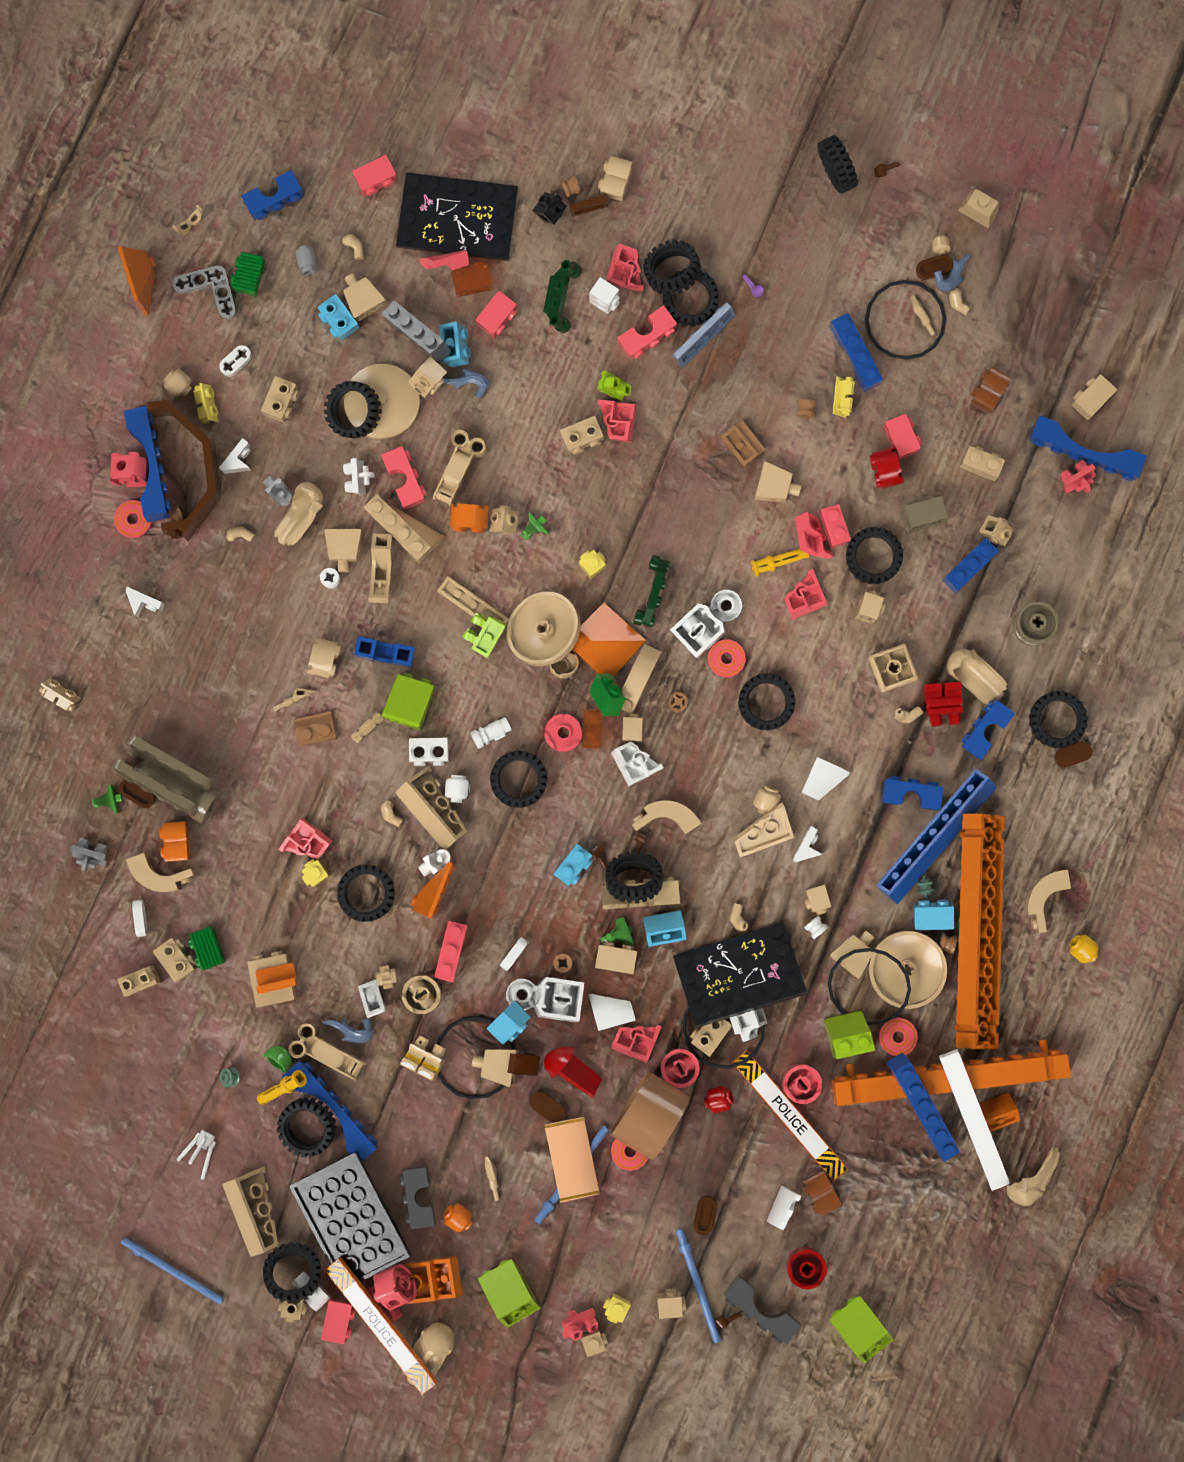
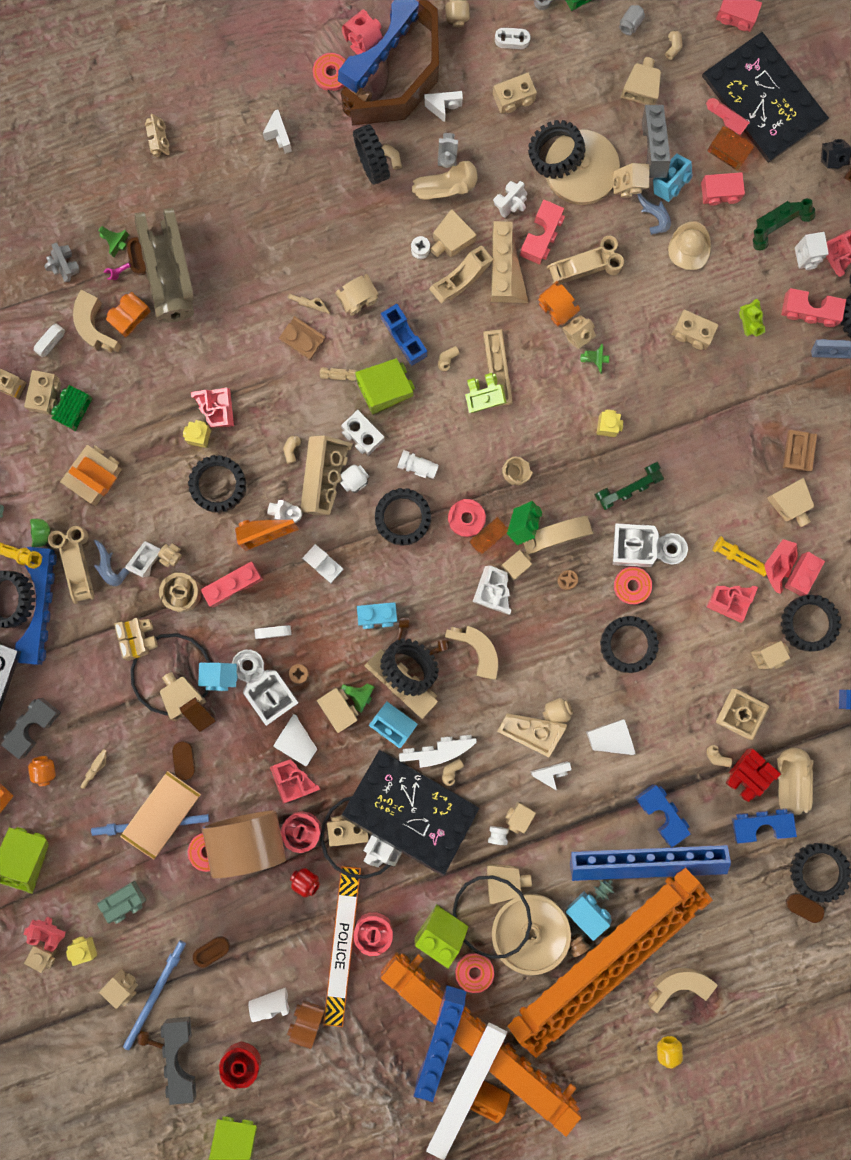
camera: 40 degrees right, 0 degrees up
light yellow hinge [193,383,219,424] -> none
medium azure brick [317,294,360,342] -> none
tan dish [507,592,581,666] -> none
red piece [544,1046,602,1097] -> none
orange slope [572,603,646,677] -> none
coral slope [598,400,637,443] -> none
none -> sand green brick [97,880,146,924]
none -> dark pink hand [104,262,131,280]
none -> white slope [302,544,344,583]
none -> black tyre [353,124,390,185]
none -> white slope [399,735,476,768]
none -> tan arm [438,346,460,371]
none -> tan hat [668,221,711,270]

